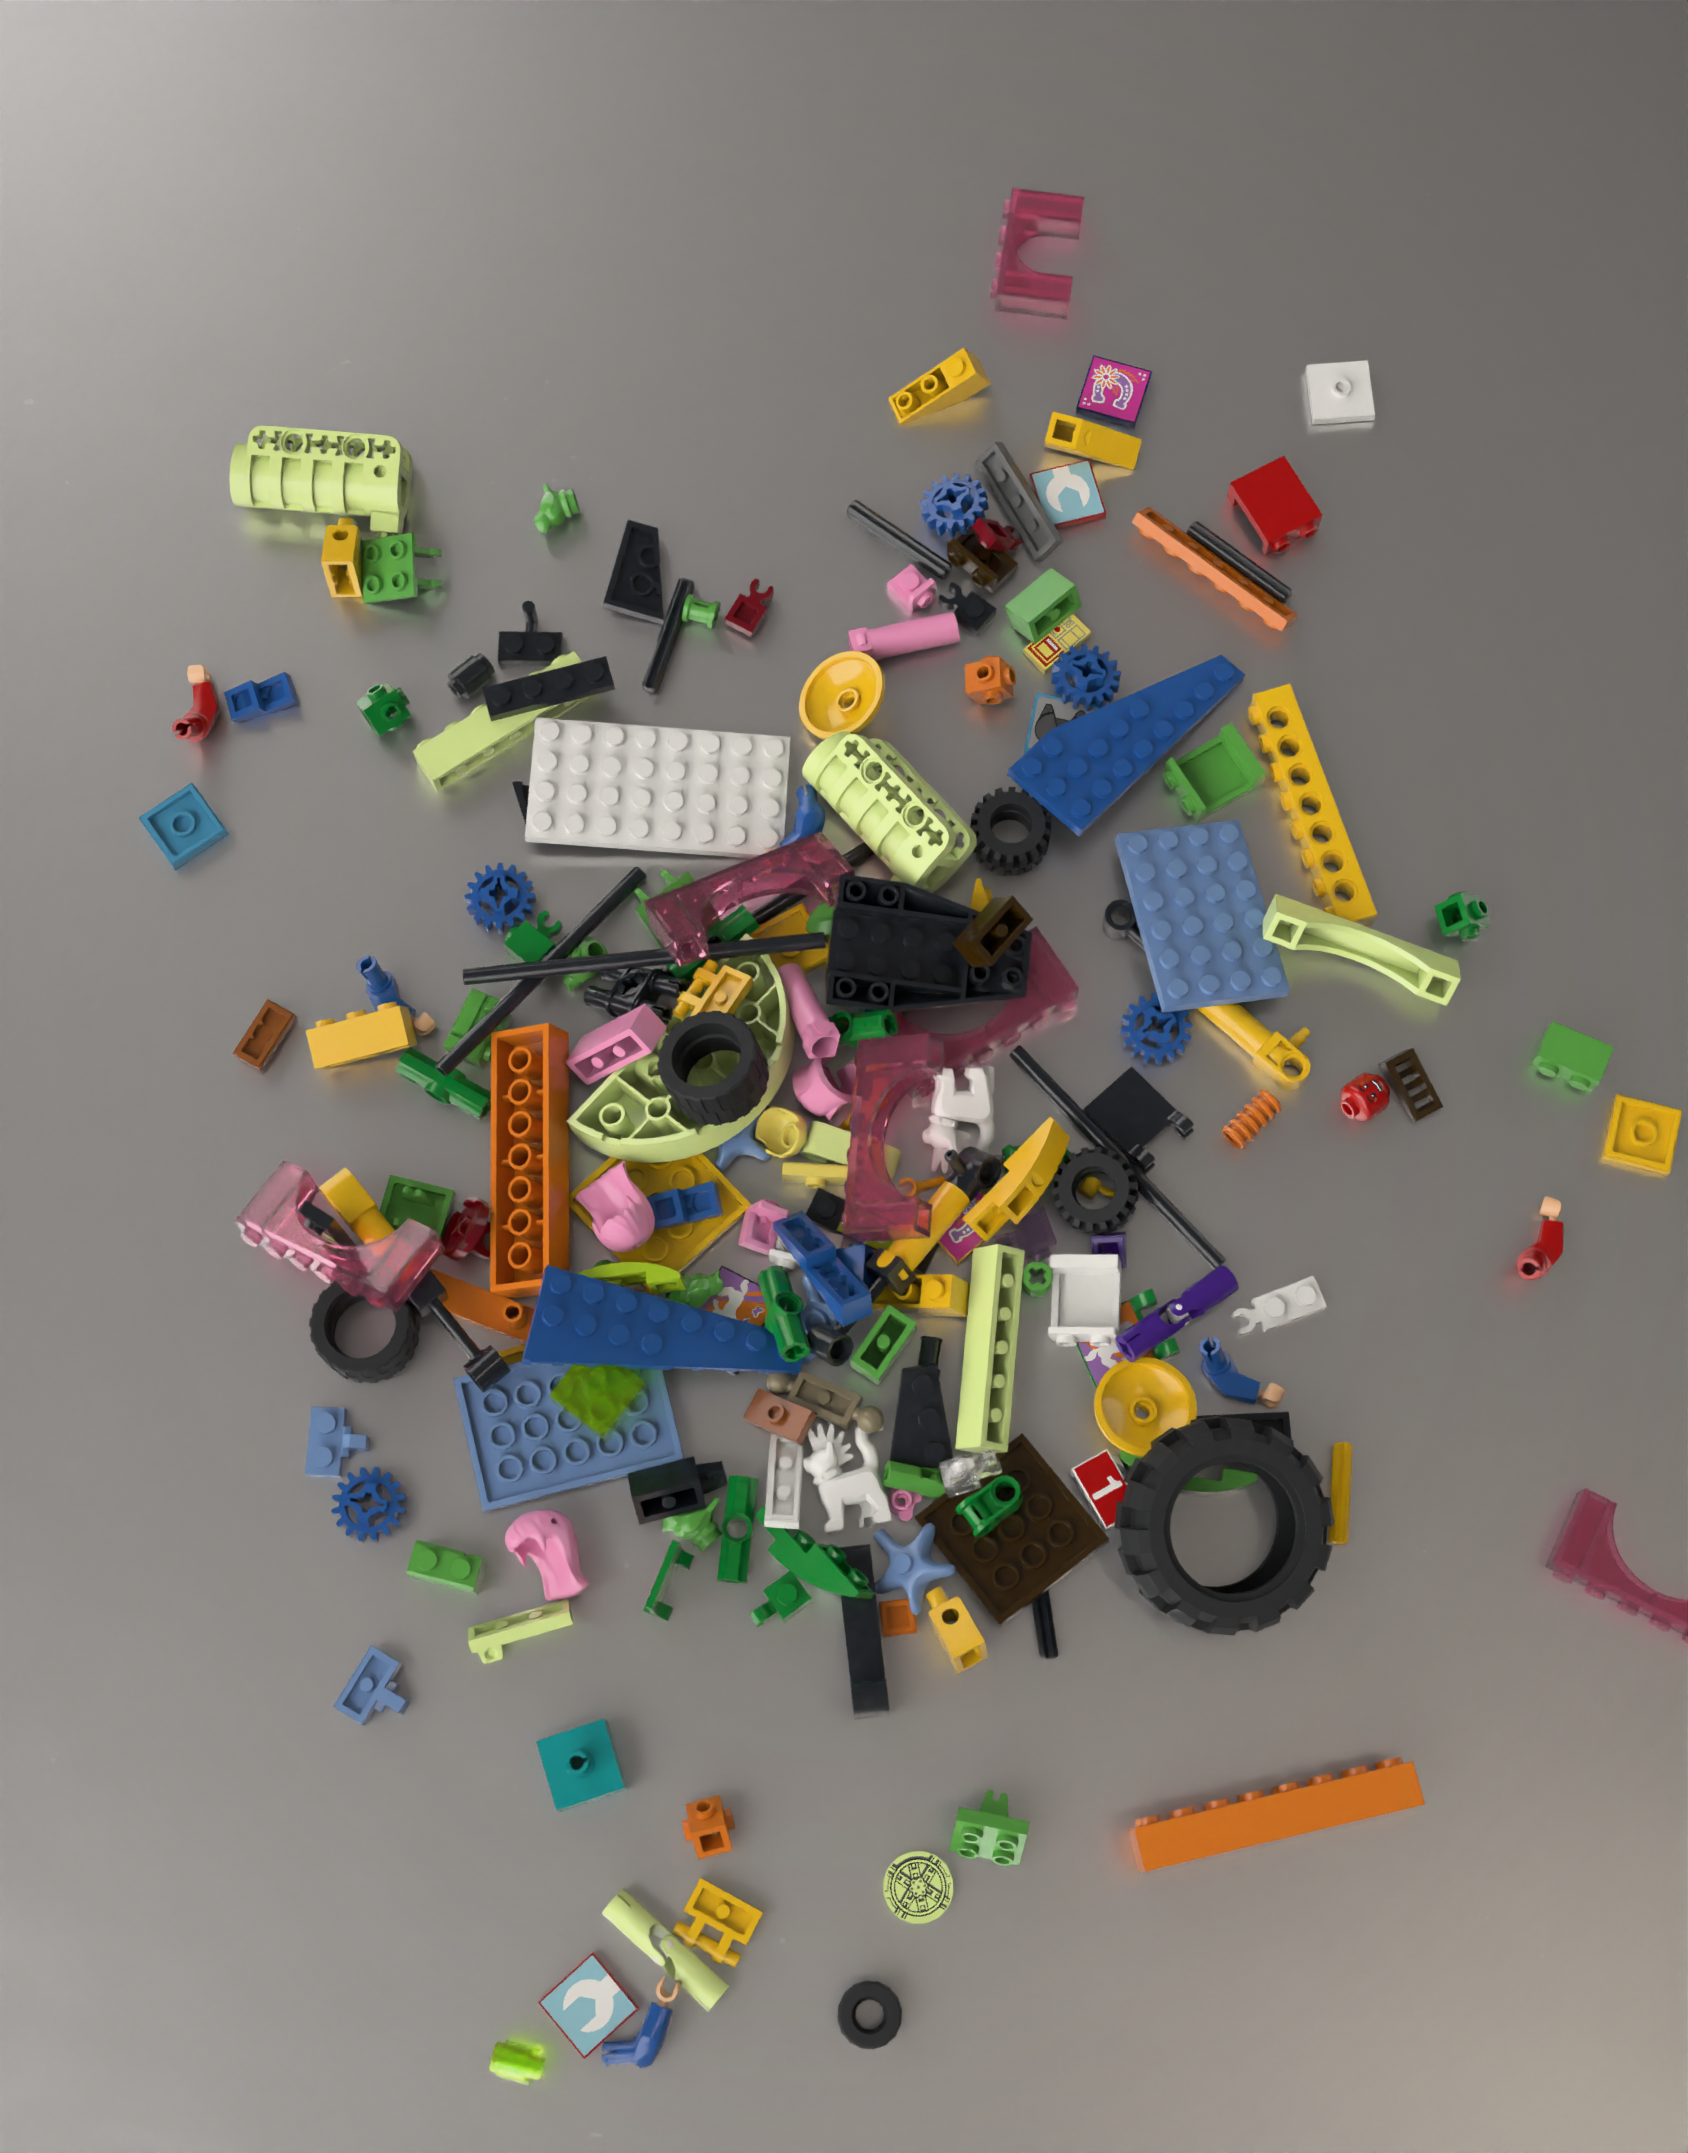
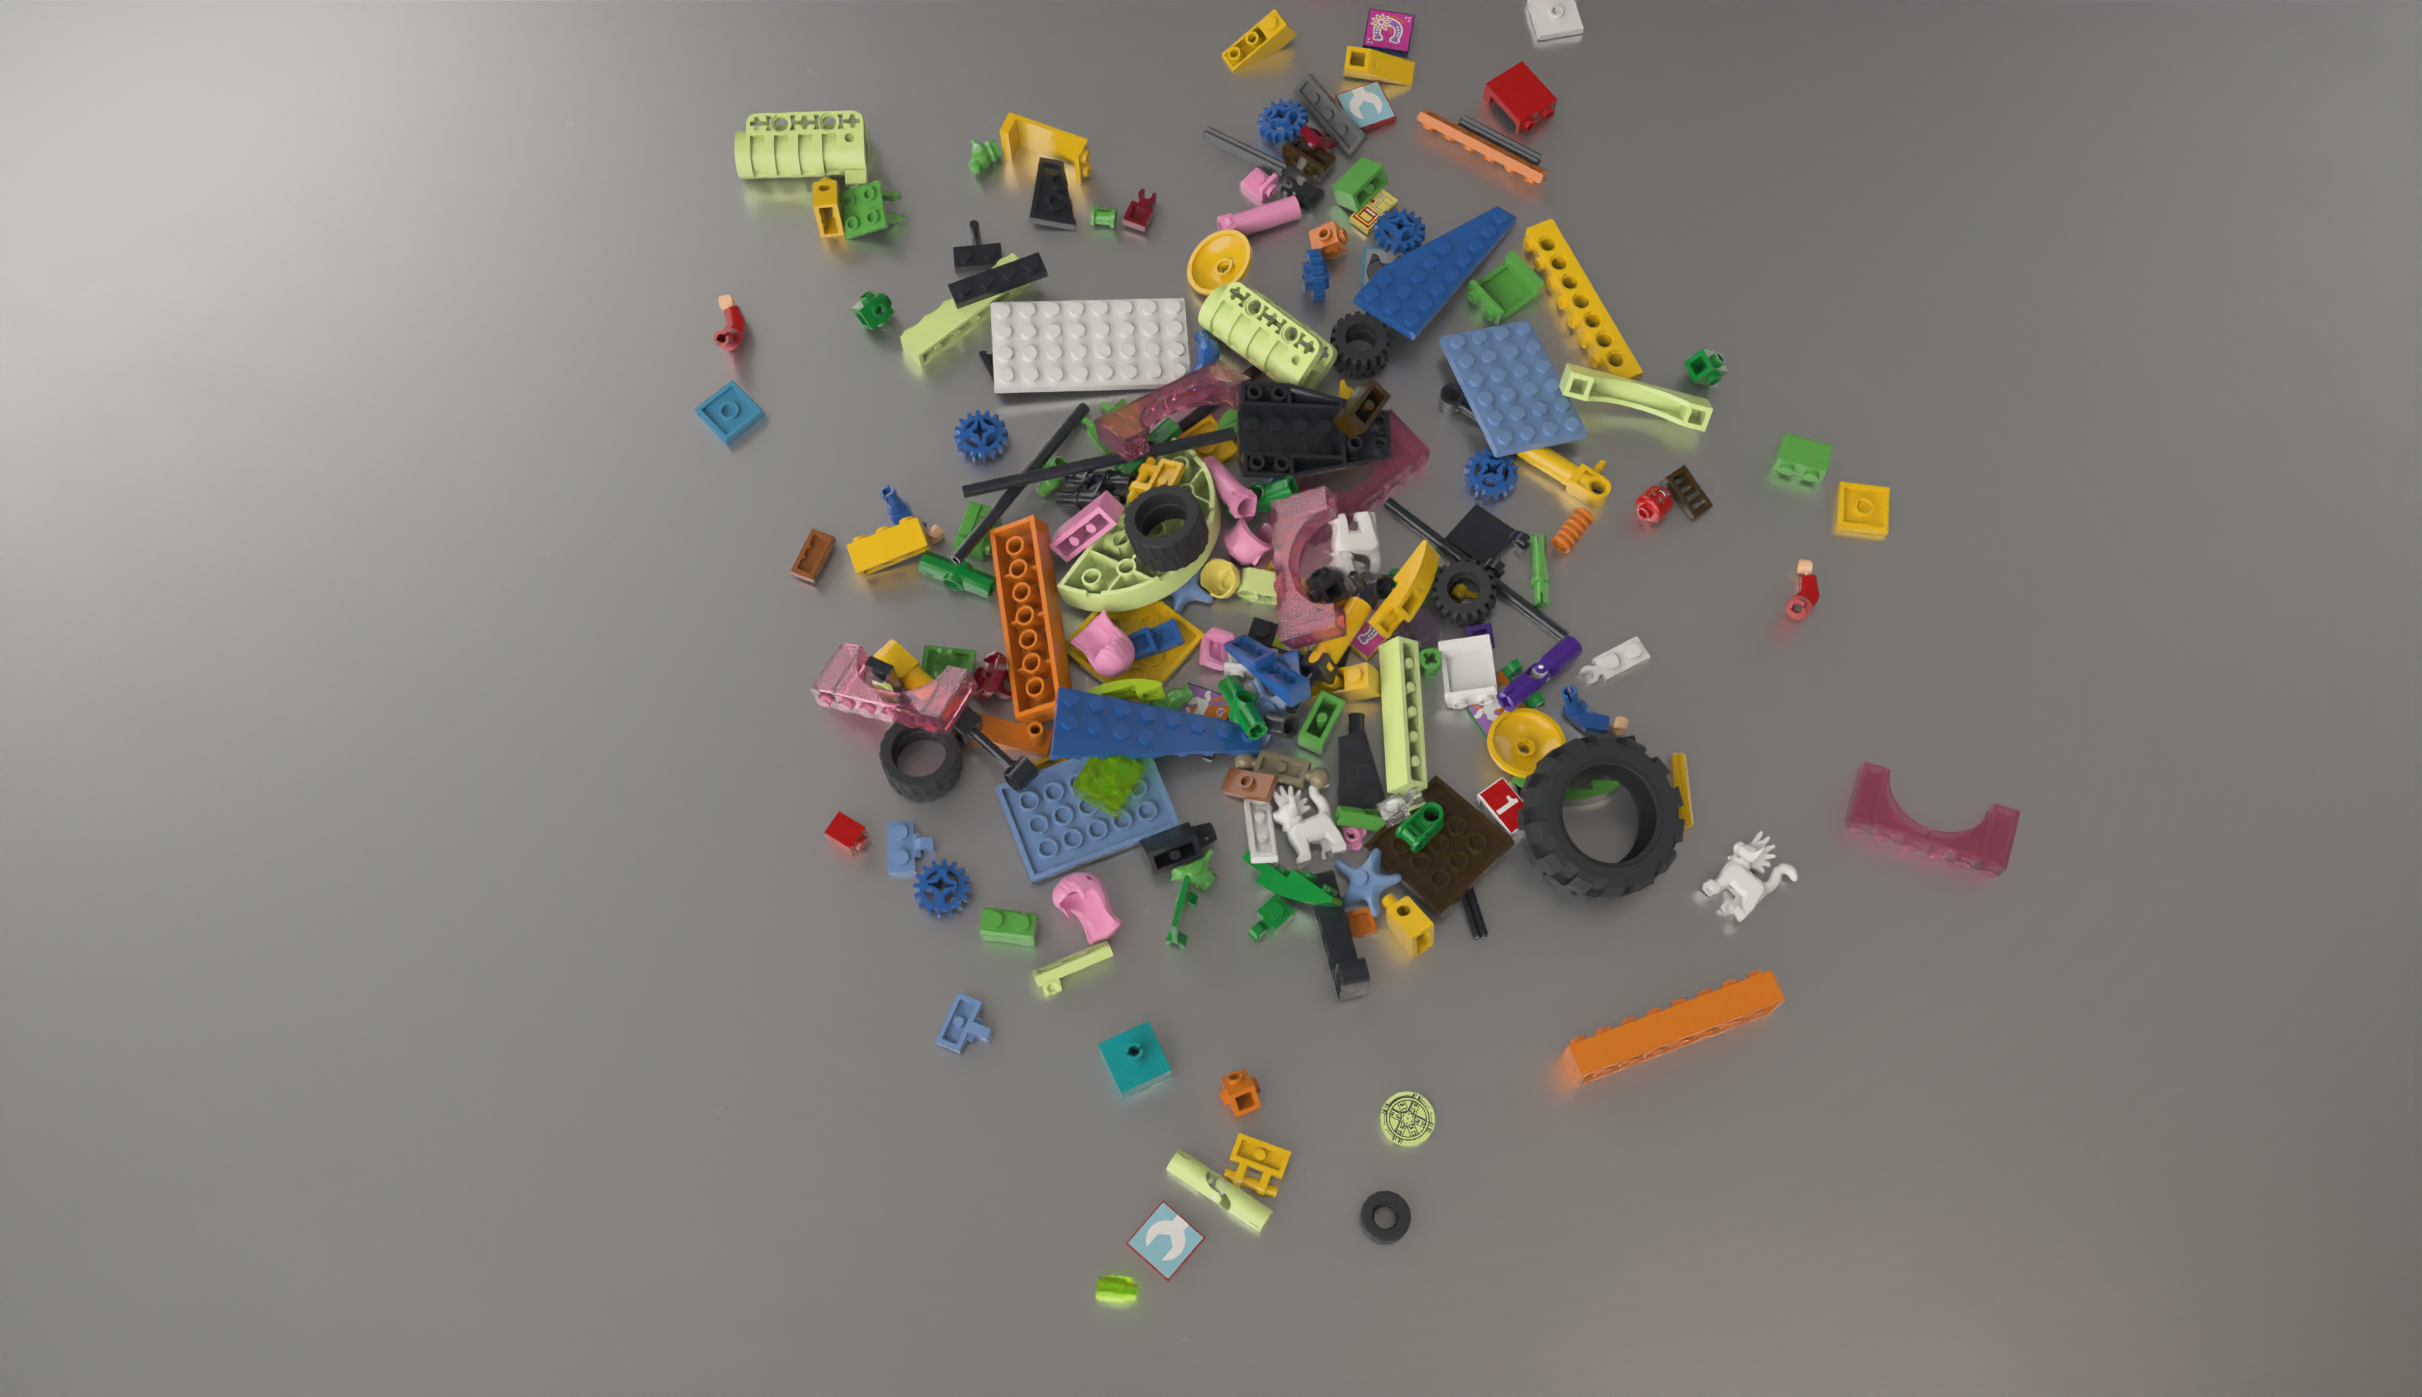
camera: 10 degrees left, 5 degrees down
blue slope [224,672,298,722] -> none
black brick [447,653,495,699] -> none
green brick [503,910,563,963] -> none
blue arm [602,1976,681,2068] -> none
black axle [642,578,695,693] -> none
green piece [717,1476,759,1584] -> none
light yellow plate [782,1162,850,1189] -> none
bright green plate [949,1790,1029,1866] -> none
none -> red brick [824,811,869,856]
none -> yellow panel [1000,112,1092,185]
none -> blue gear [1302,248,1330,303]
none -> black brick [1304,566,1350,609]
none -> bright green pin [1530,533,1551,608]
none -> white animal [1702,831,1798,922]

